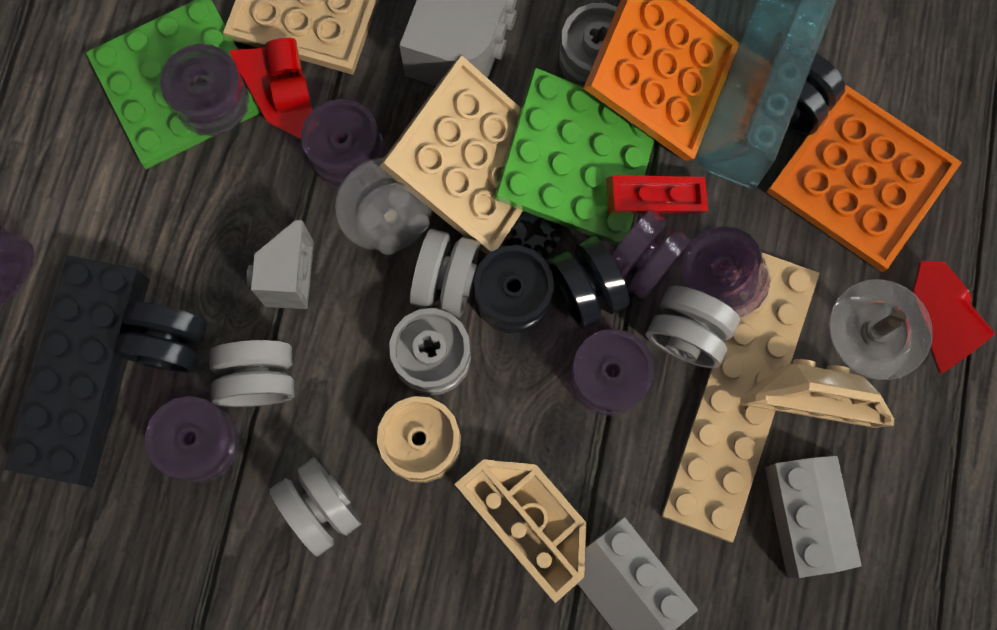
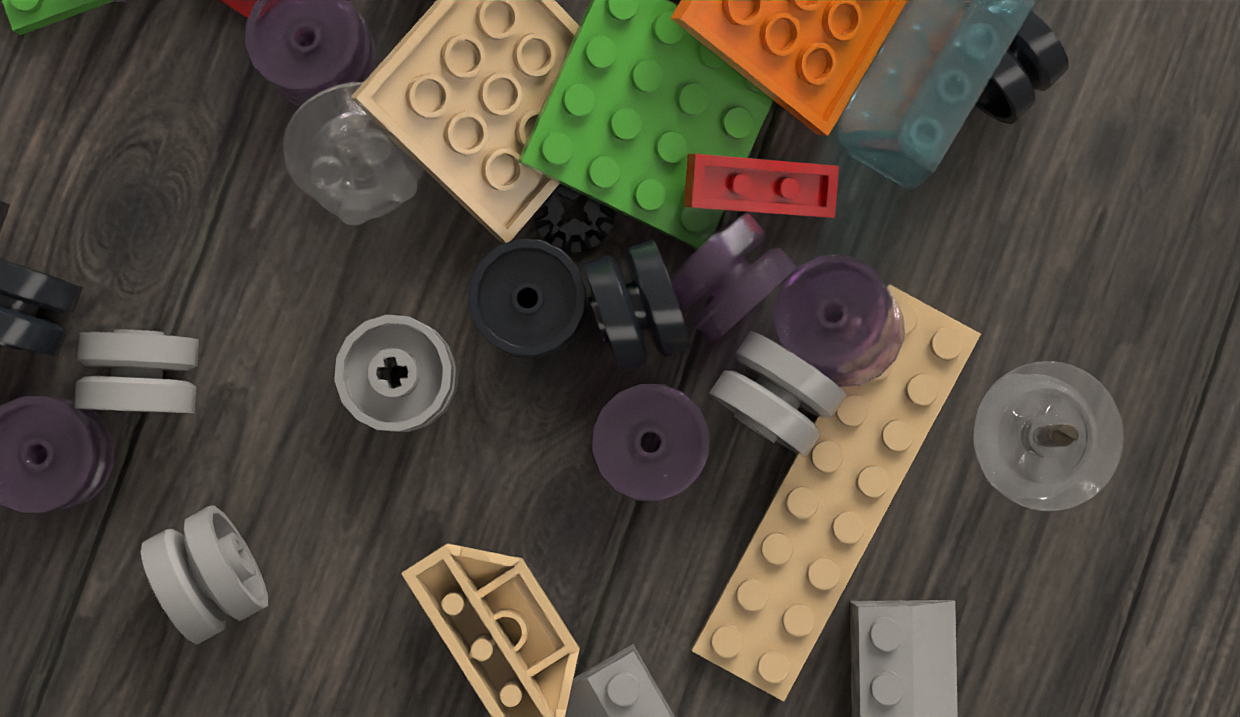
camera: 10 degrees right, 10 degrees up
light grey slope [247,220,314,309] -> none
tan wheel [377,396,461,483] -> none
light grey wheel [410,229,480,318] -> none
tan wedge [740,359,894,428] -> none
orange plate [766,85,962,273] -> none
red panel [911,261,995,373] -> none

